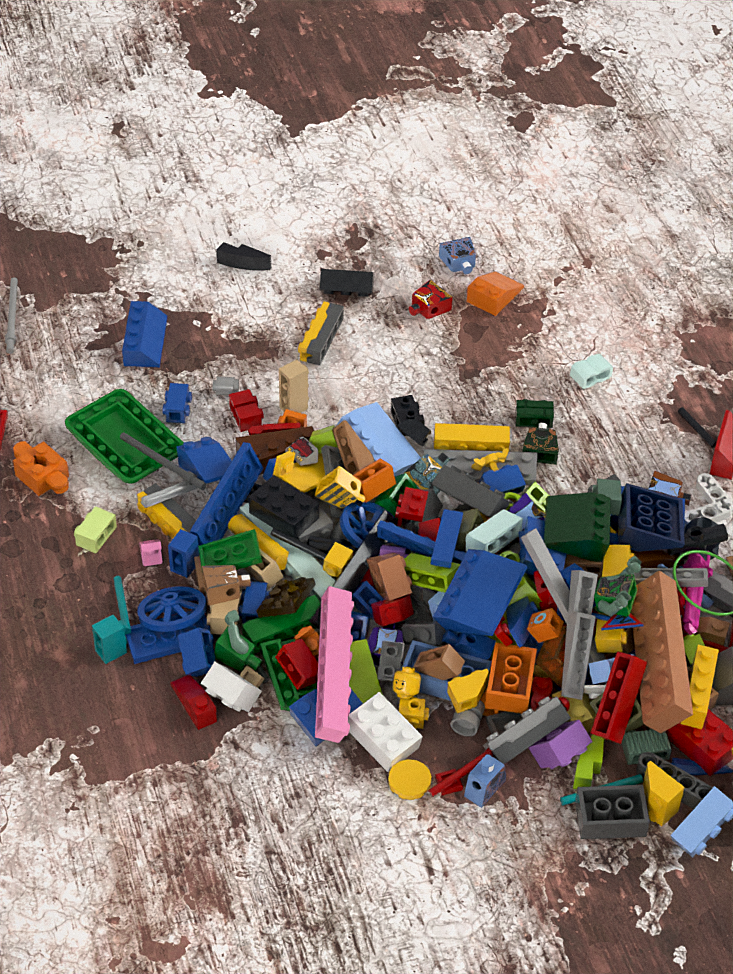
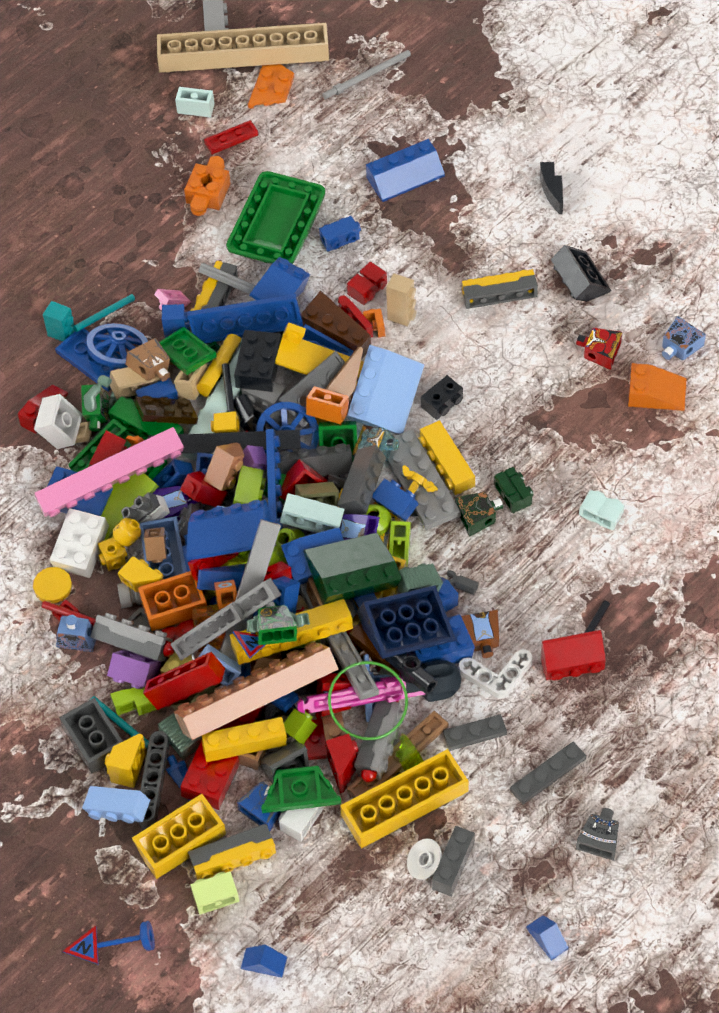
camera: 65 degrees right, 10 degrees up
yellowish green brick [74,506,117,553] -> none
dark grey bar [120,432,207,490] -> none
blue brick [178,627,216,677] -> none
light grey brick [212,376,239,395] -> none
slope [285,437,318,466] -> none
lime brick [309,425,338,454] -> none
yellow torso [315,466,365,508] -> none
red bracket [395,487,429,526] -> none
black brick [397,419,431,446] -> none
blue tile [430,509,463,568] -> none

